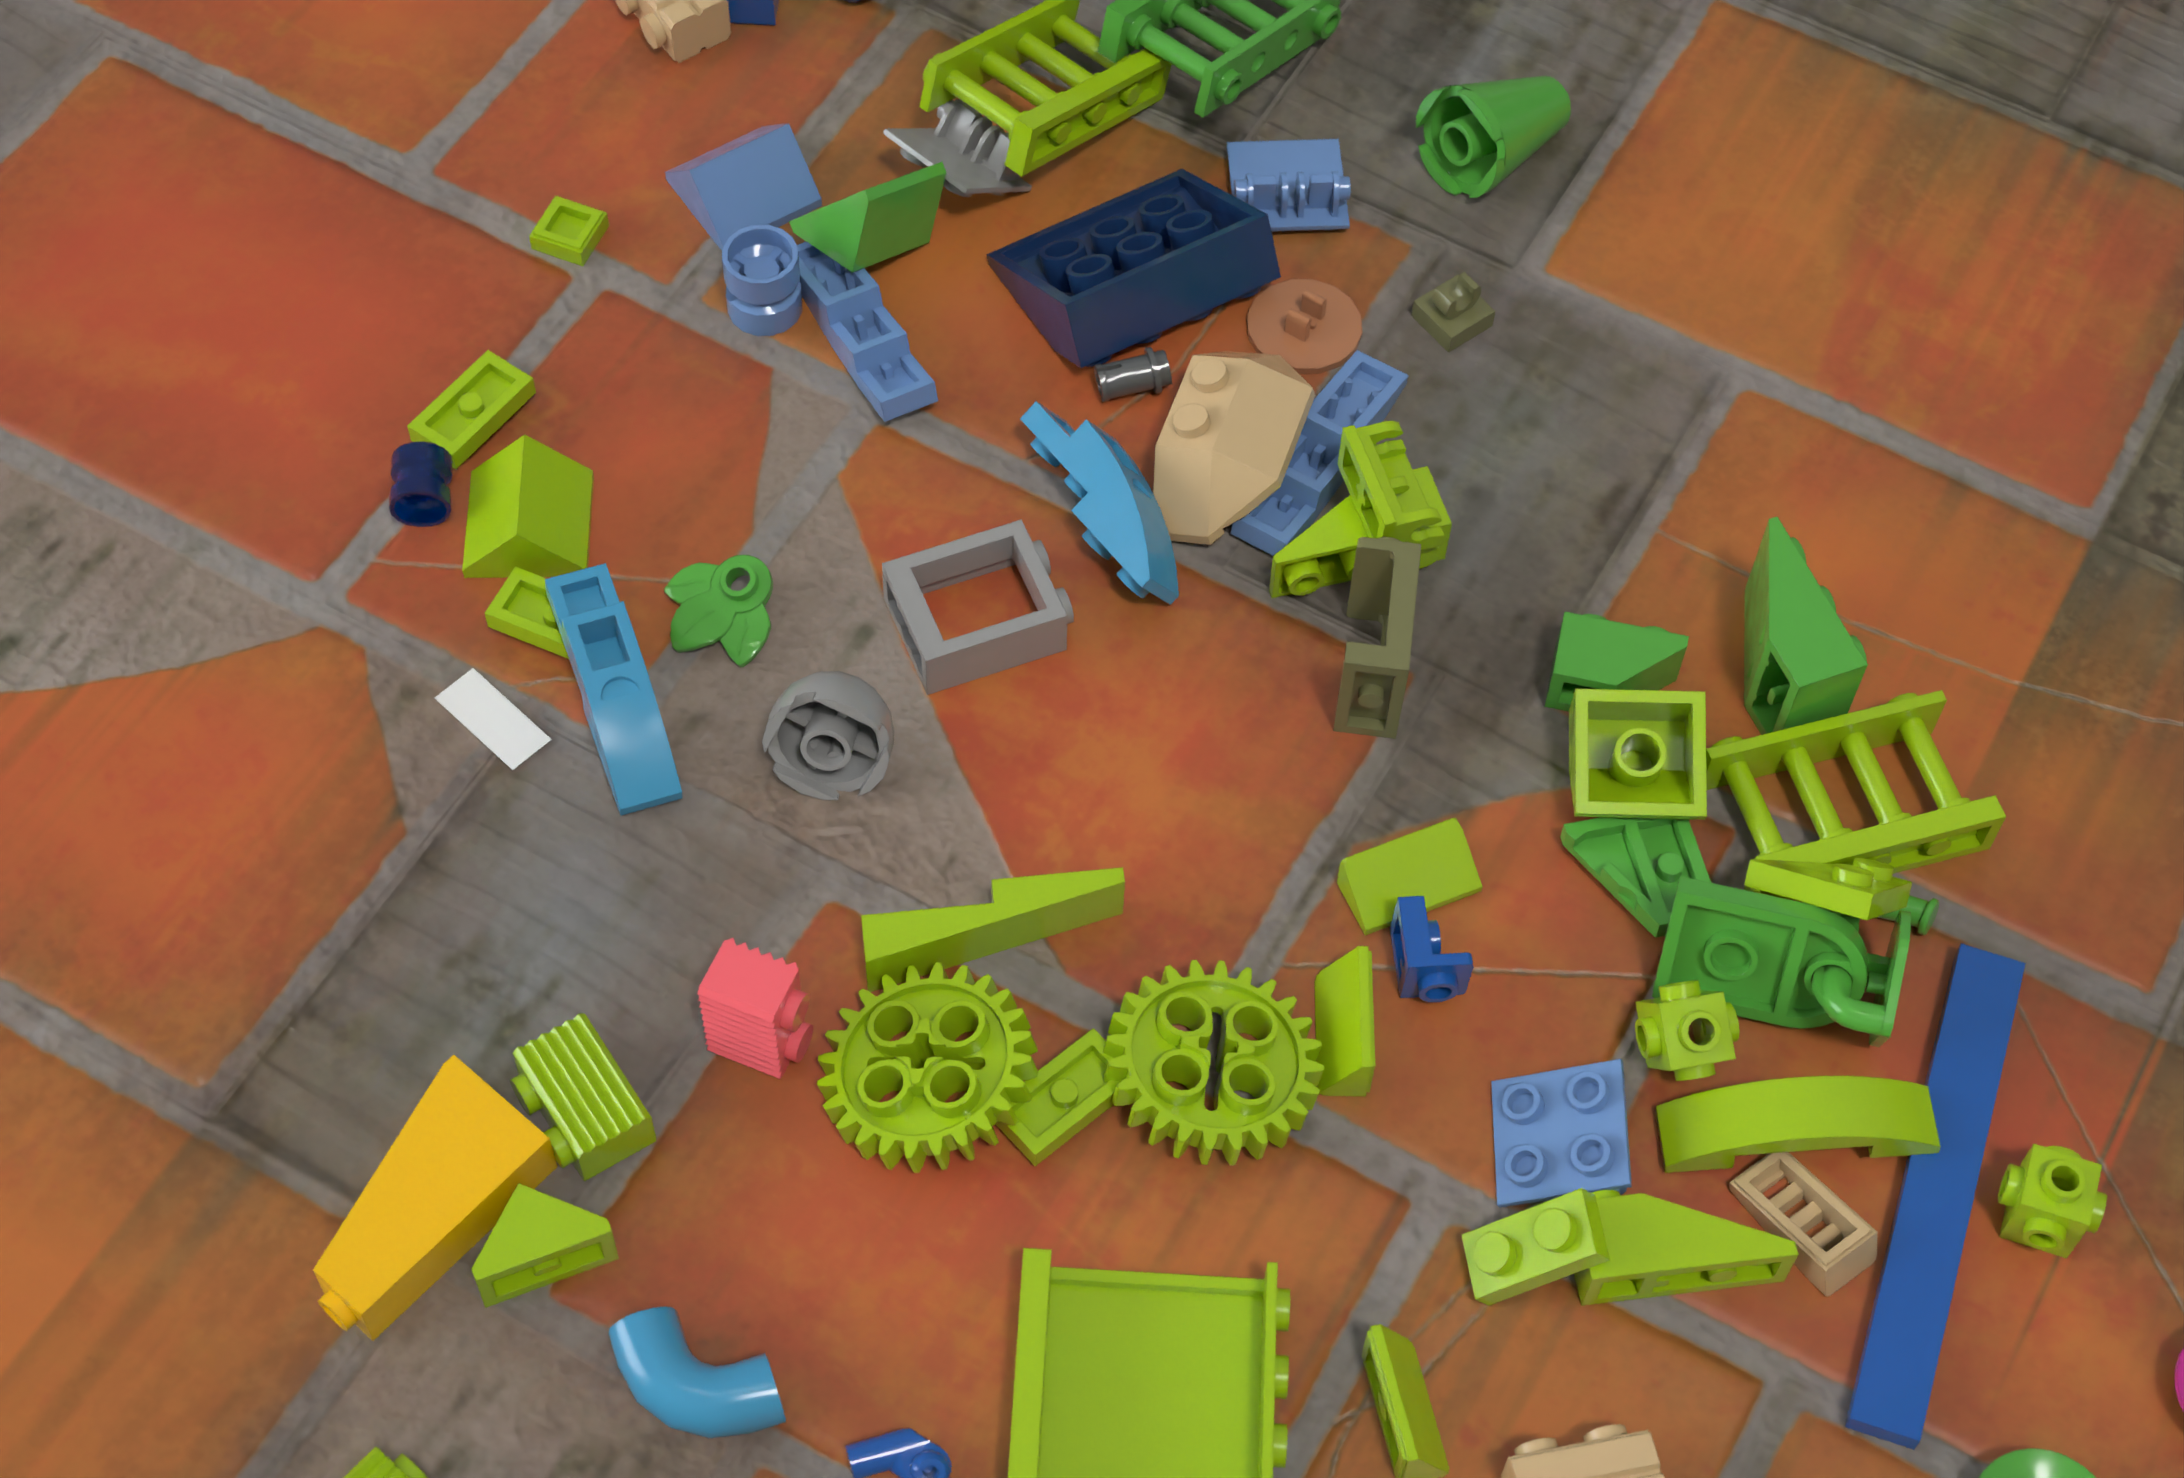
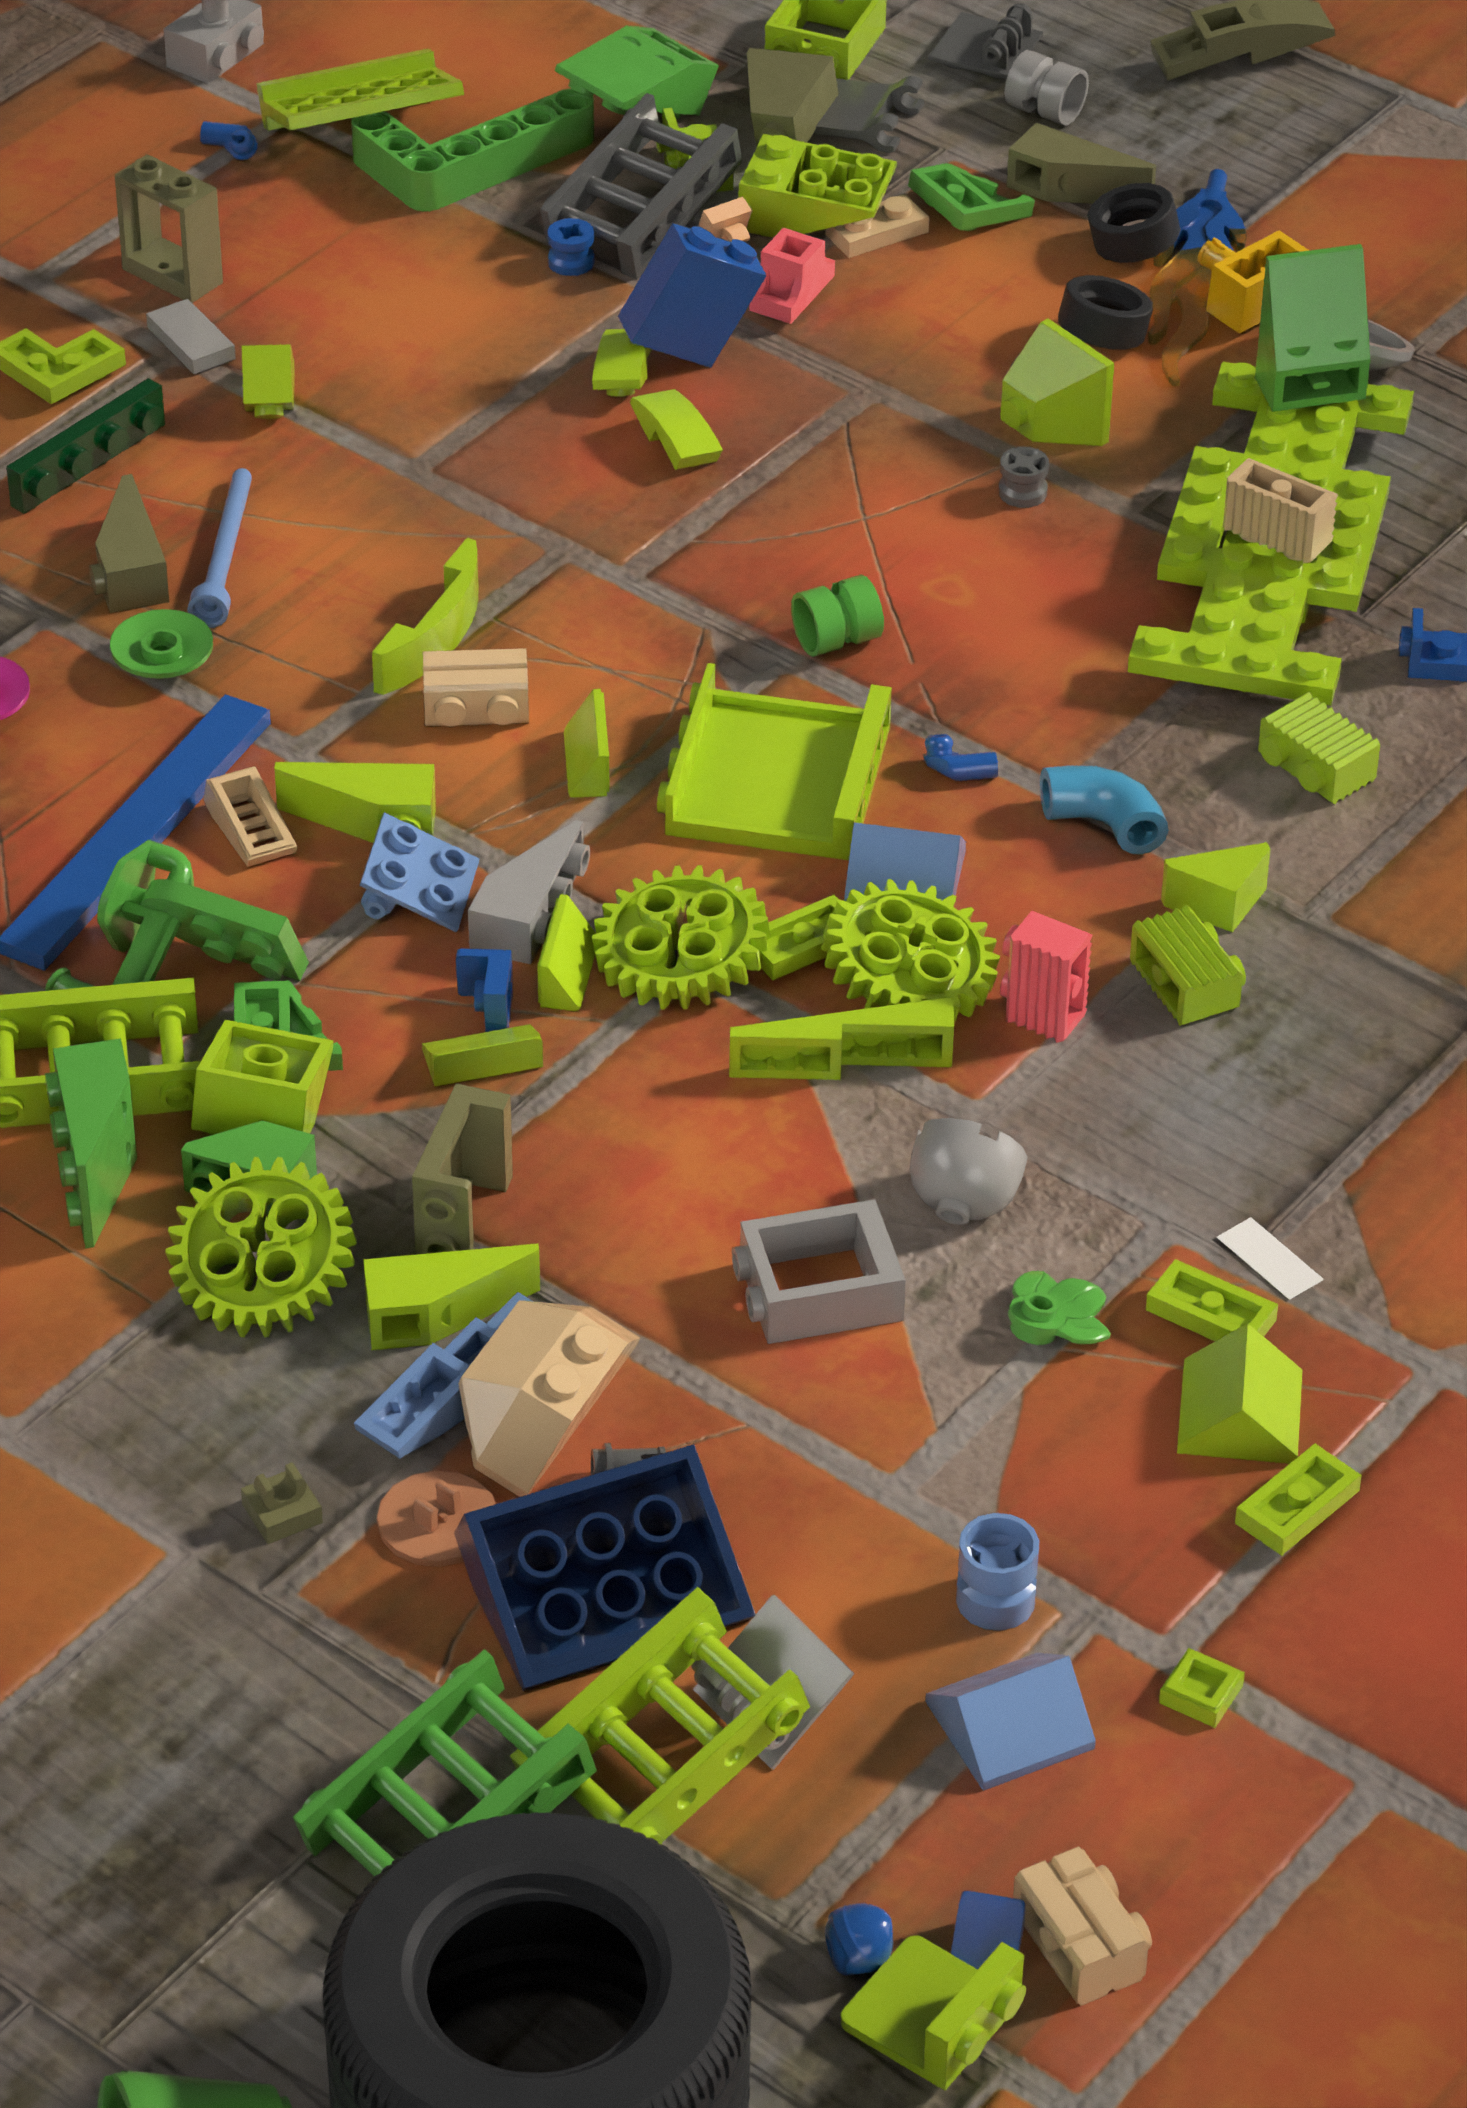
camera: 170 degrees left, 15 degrees down
yellow slope [313,1054,557,1341] -> none
clear blue wheel [389,442,453,527] -> none
dark azure slope [545,563,683,816] -> none
bright green slope [789,162,947,273] -> none
medium blue slope [797,241,938,422] -> none
dark azure slope [1020,401,1179,605] -> none
medium blue hinge [1226,139,1351,231] -> none
lime hinge [1337,421,1445,551] -> none
bright green cone [1416,76,1571,198] -> none
lime plate [1462,1188,1610,1306] -> none
lime brick [1635,980,1740,1081] -> none
lime slope [1655,1076,1941,1173] -> none
lime wing [1744,858,1912,920] -> none
lime brick [1998,1144,2107,1259] -> none
none -> lime gear [165,1157,357,1338]
none -> light grey slope [468,820,590,964]
none -> medium blue slope [844,822,966,901]

